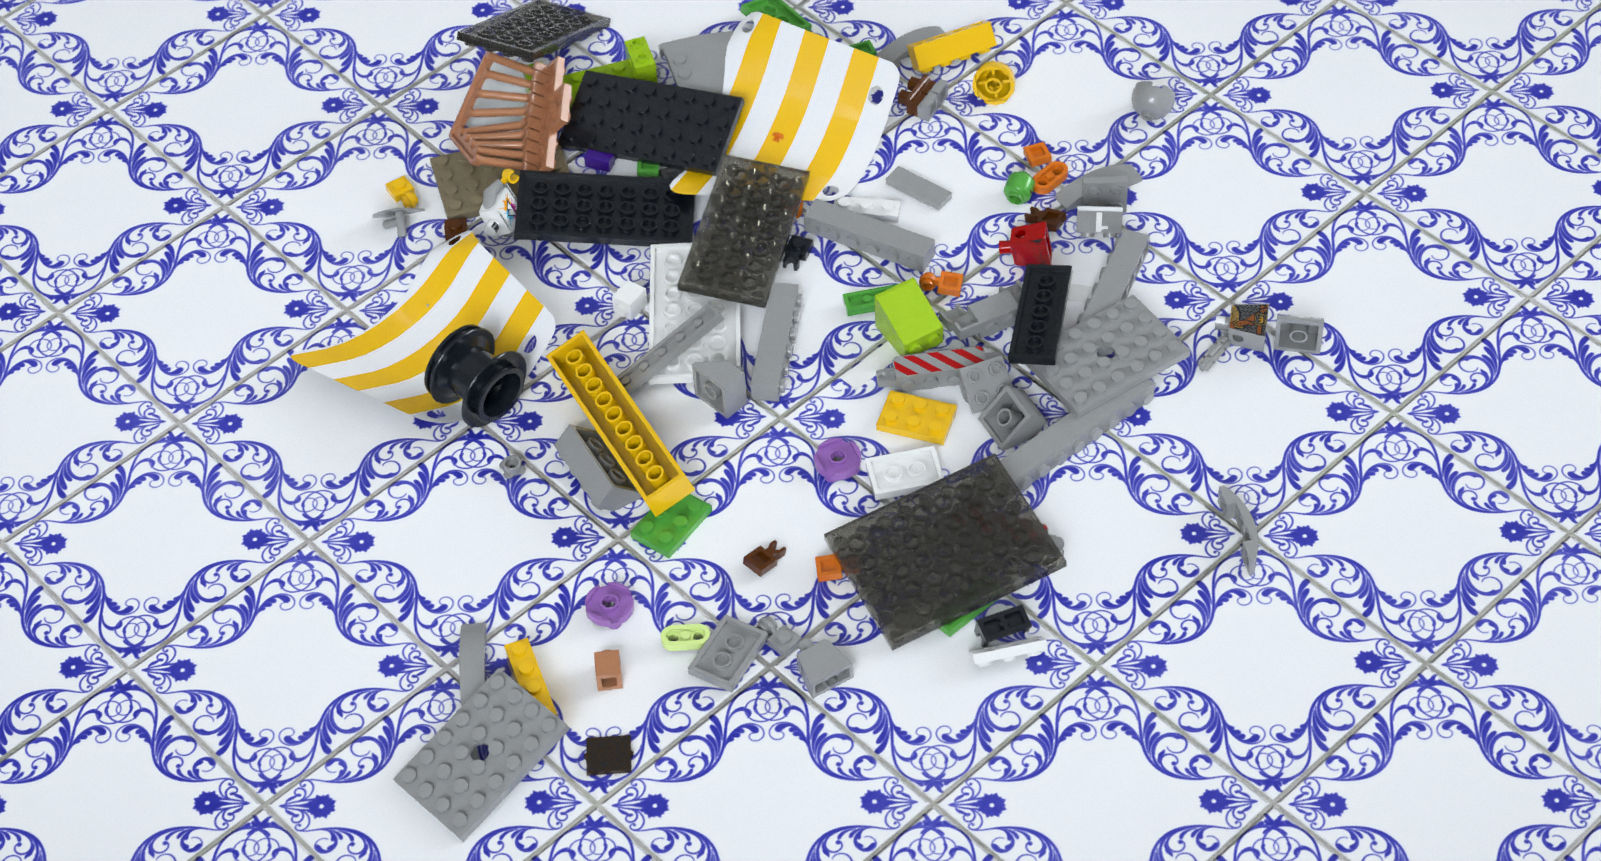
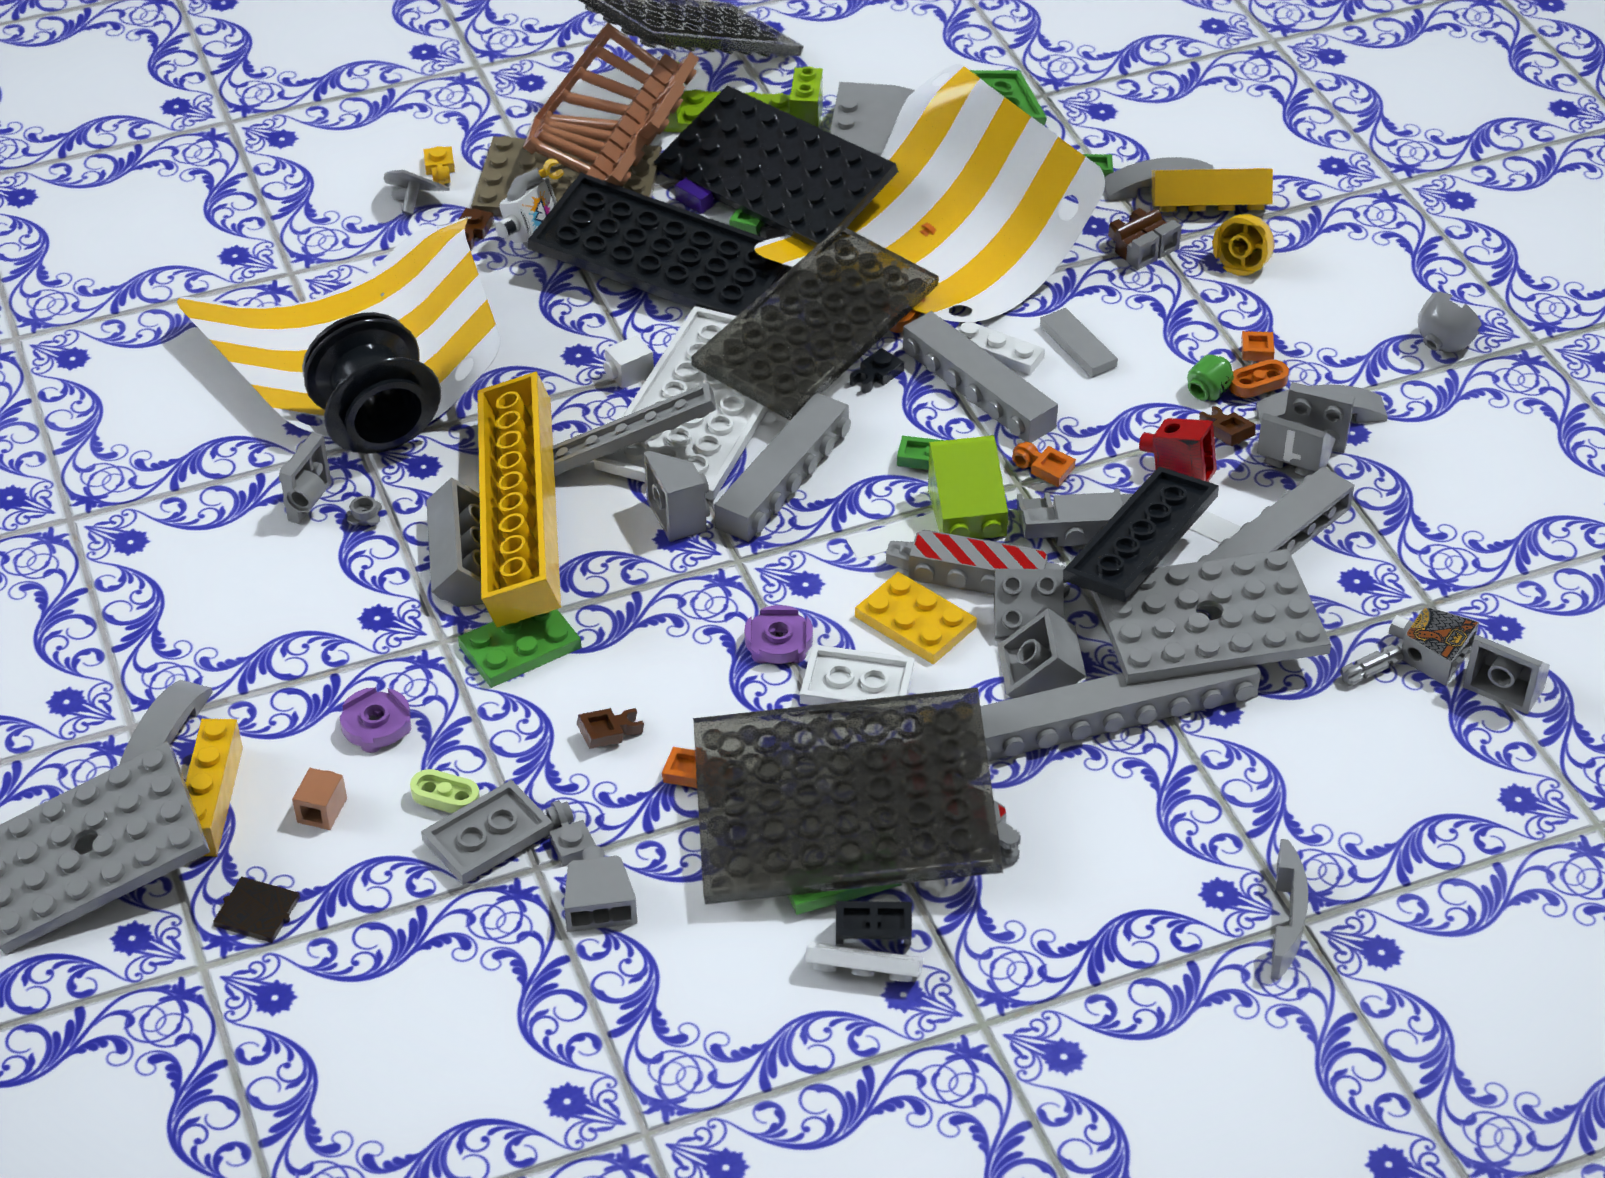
camera: 20 degrees right, 5 degrees down
none -> light grey plate [279,432,332,524]

